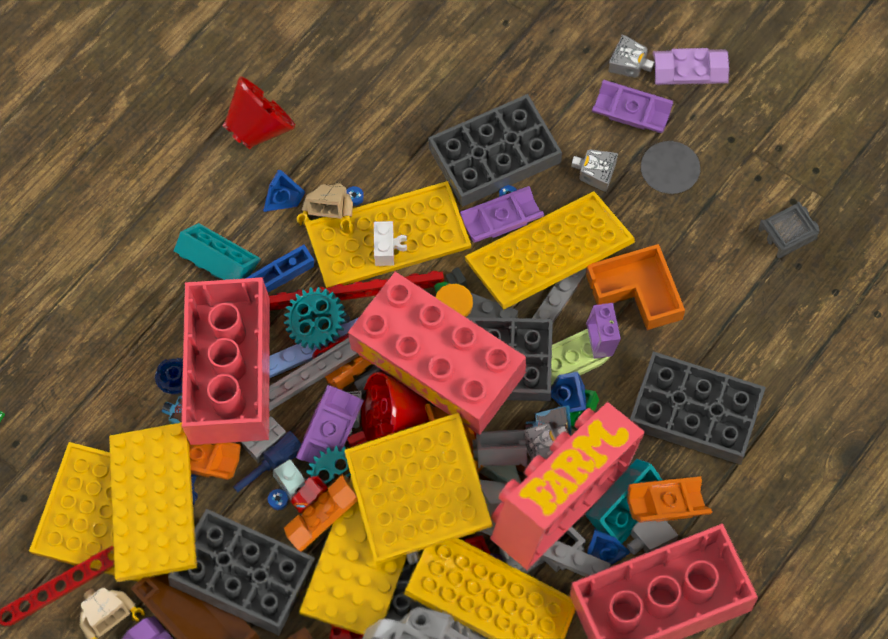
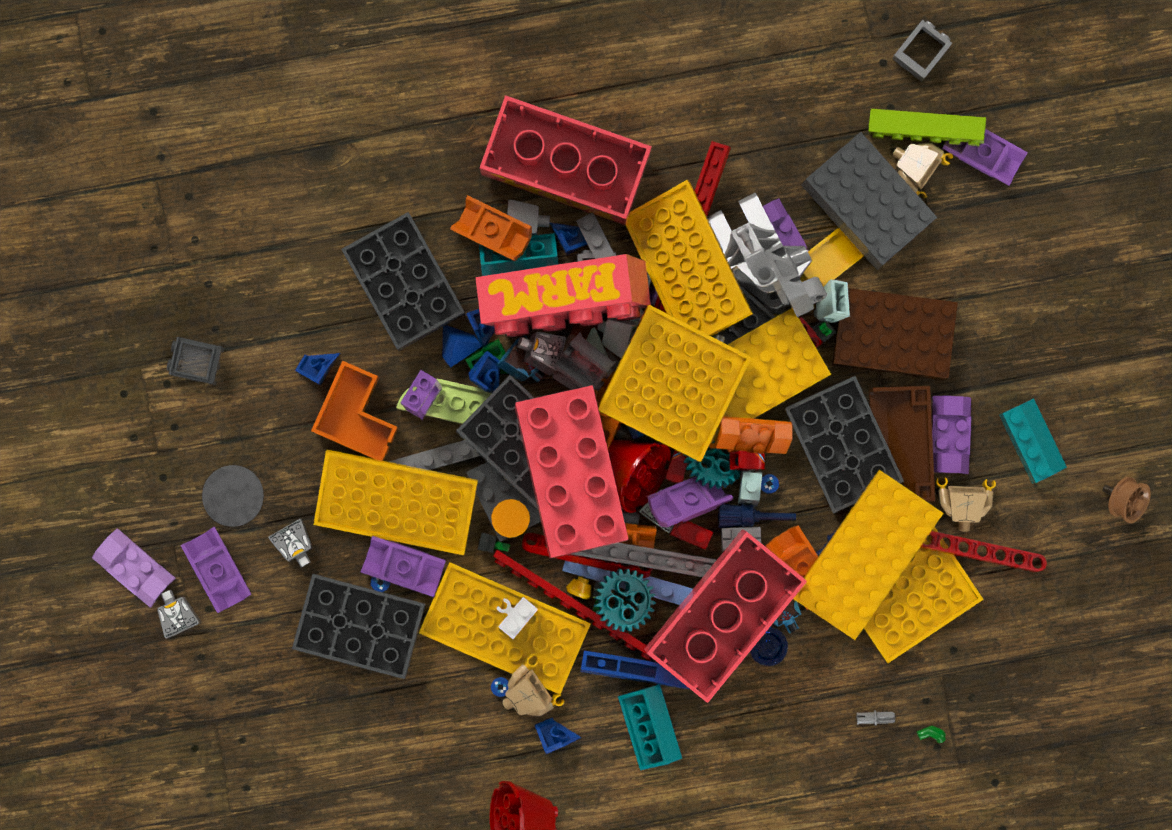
camera: 145 degrees left, 20 degrees up
none -> blue slope [295,353,340,386]
none -> blue slope [442,325,482,368]
none -> yellow cone [566,576,591,600]
none -> red brick [670,521,713,550]
none -> light grey axle [856,710,895,726]

